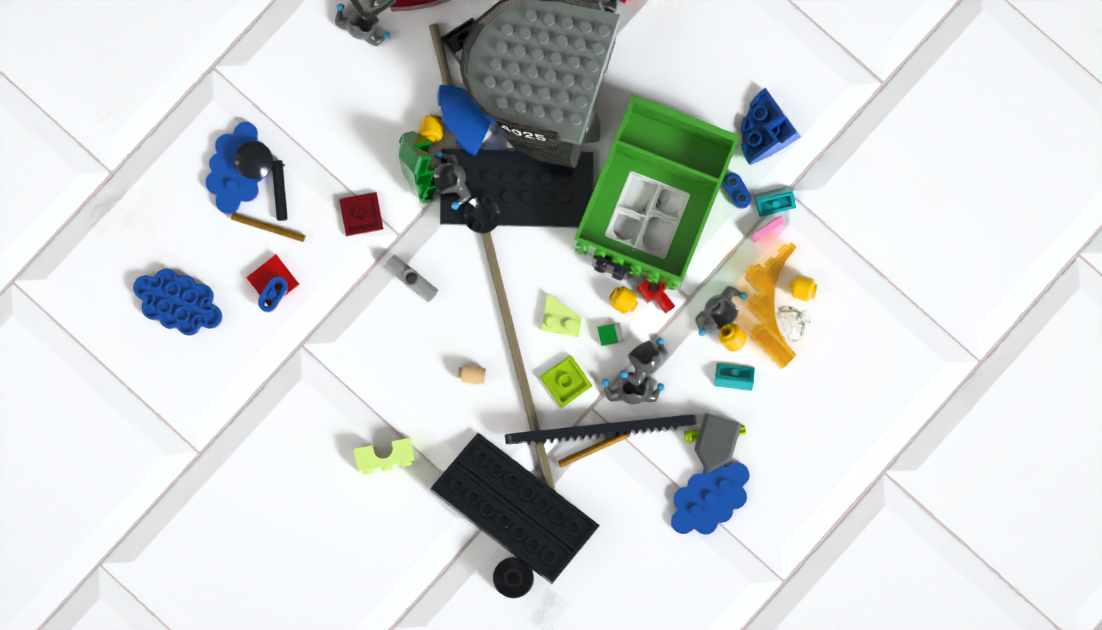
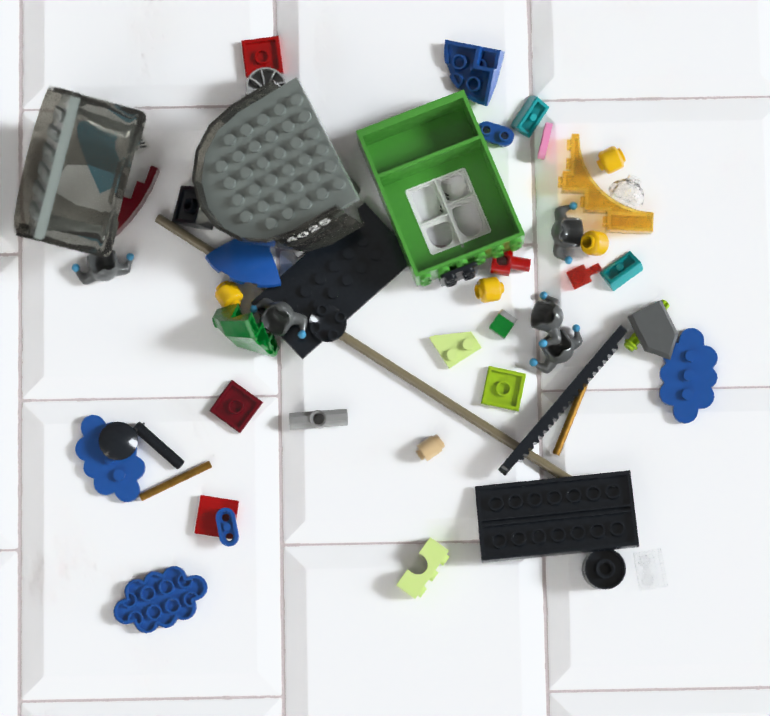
camera: 45 degrees left, 0 degrees up
none -> clear red plate [566,263,602,290]

